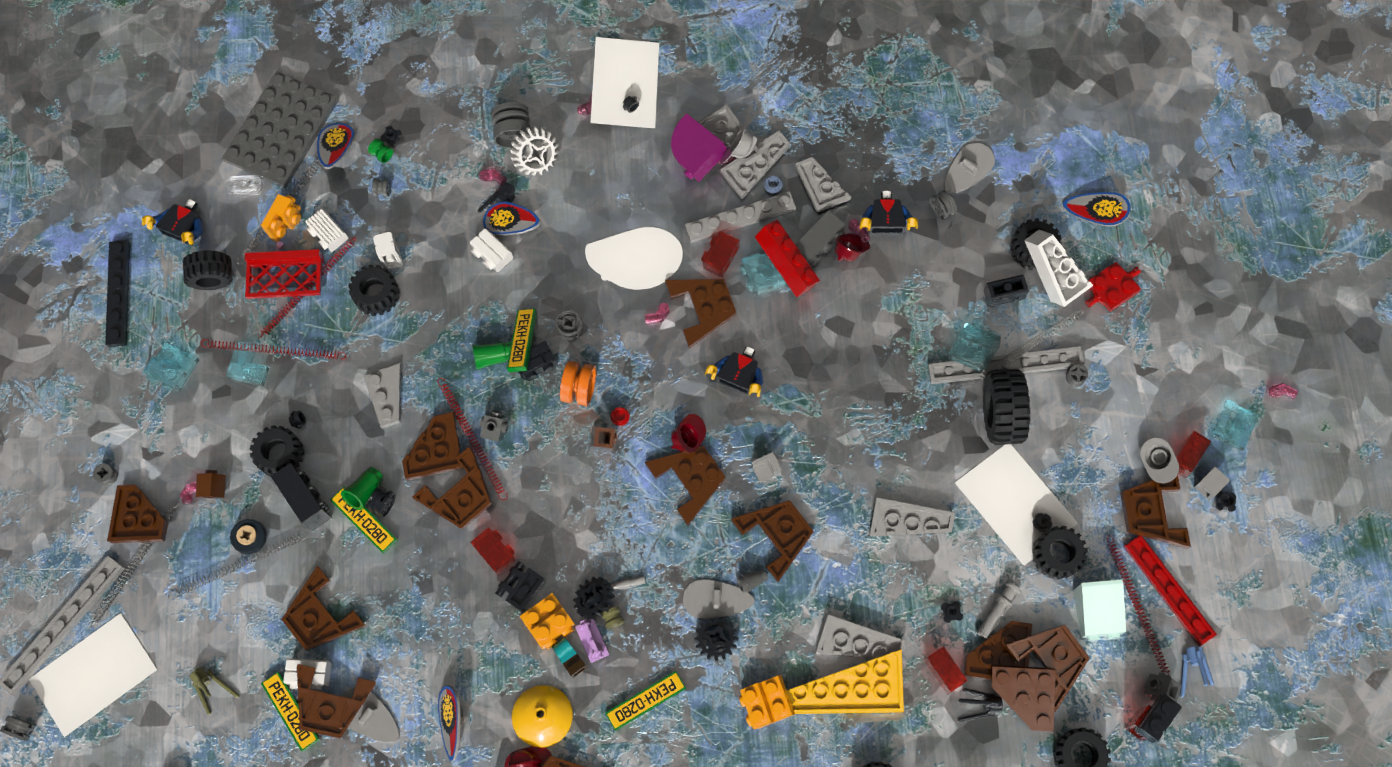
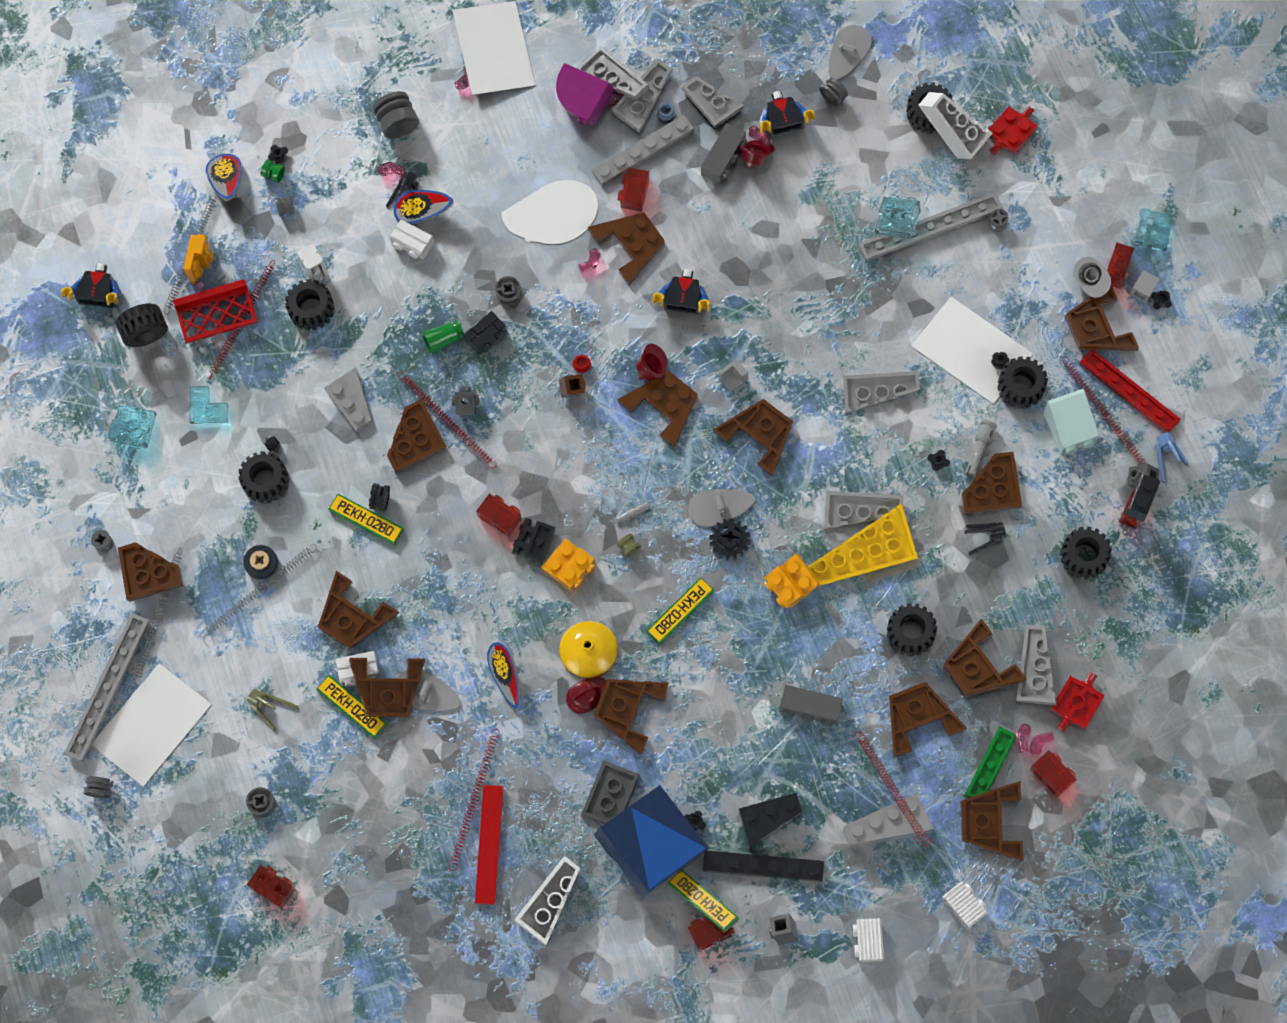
camera: 15 degrees left, 0 degrees up
black plate [105,240,130,347] -> none
clear pink arm [180,482,196,504] -> none
reddish brown brick [196,470,226,499] -> none
piece [201,339,346,360] -> none
dark grey plate [222,71,339,188] -> none
clear plate [225,175,263,196] -> none
black brick [271,463,332,532] -> none
white brick [306,208,349,253] -> none
green plant [341,467,384,510] -> none
reddish brown wing [412,447,492,529] -> none
tile [507,308,537,372] -> none
white gear [510,126,559,176] -> none
leg [552,638,588,678] -> none
orange wheel [560,360,596,406] -> none
black gear [573,576,615,620] -> none
lavender hinge [575,619,609,663] -> none
black plate [623,96,639,113] -> none
light grey piece [721,124,757,163] -> none
dark grey cone [737,569,768,593] -> none
clear light blue plate [739,253,788,297] -> none
red brick [755,219,820,297] -> none
clear red brick [924,646,968,695] -> none
light grey piece [973,310,1083,384] -> none
black tyre [983,369,1030,445] -> none
black brick [984,275,1029,307] -> none
reddish brown plate [991,665,1056,732] -> none
reddish brown wing [1004,625,1090,712] -> none
shield [1063,192,1131,227] -> none
clear pink arm [1268,383,1299,399] -> none

